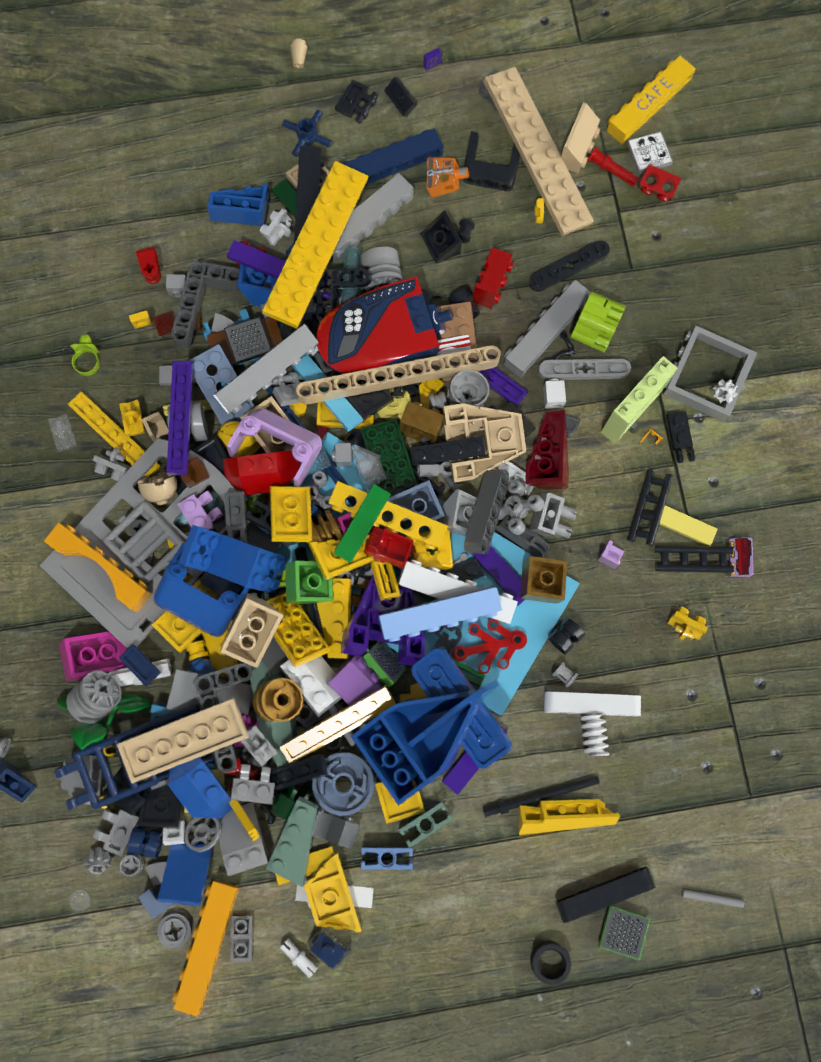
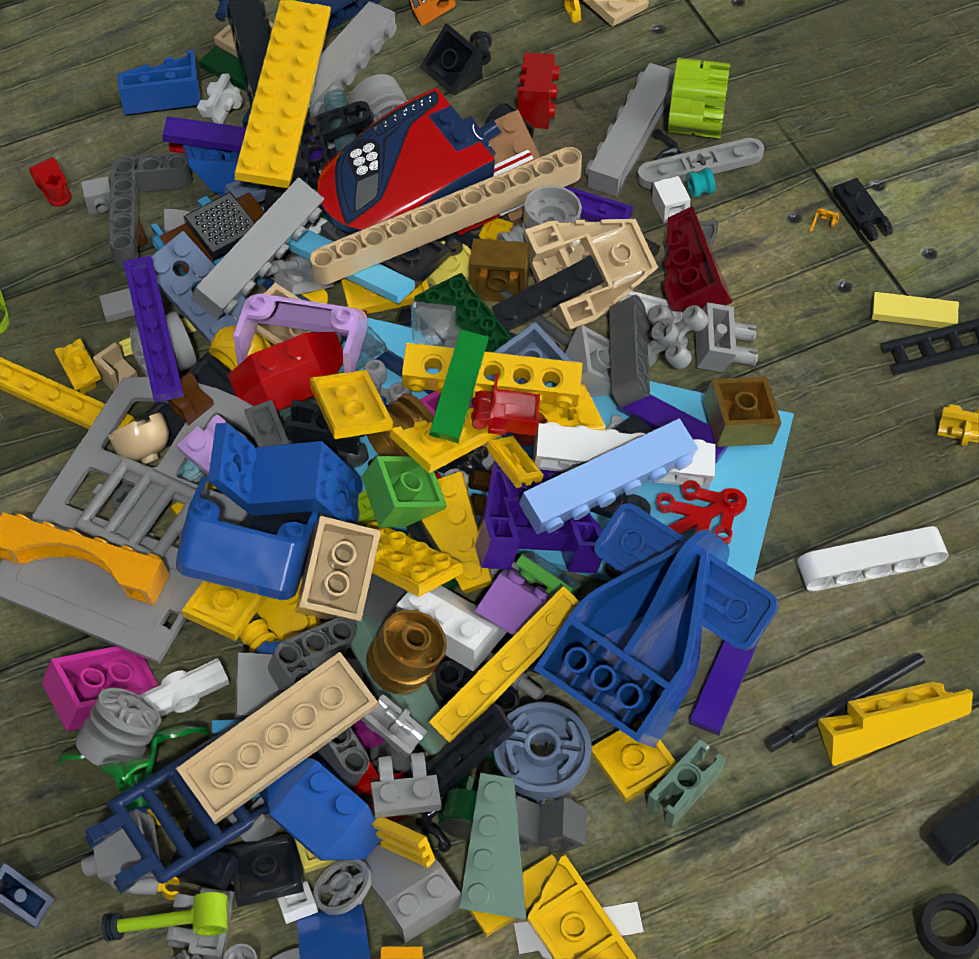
camera: 10 degrees left, 20 degrees down
light grey hips [93,447,131,481] -> none
dark blue tile [119,644,161,687] -> none
dark blue wheel [127,826,163,859] -> none
yellow tile [129,311,152,329] -> none
clear red tile [152,312,174,337] -> none
light grey plate [332,443,352,467] -> none
medium blue piece [361,847,413,870] -> none
light grey bar [417,462,452,477] -> none
dark grey hinge [497,515,550,558] -> none
black piece [529,241,610,292] -> none
black wheel [548,618,585,655] -> none
light grey bush [552,662,578,687] -> none
white piece [580,715,610,757] -> none
lavender panel [597,540,624,569] -> none
yellowish green window [601,356,678,444] -> none
black bar [627,470,673,546] -> none
light grey window [663,326,757,422] -> none
white gear [713,379,738,403] -> none
none -> lime piece [101,892,228,942]
none -> teal wheel [686,167,716,198]

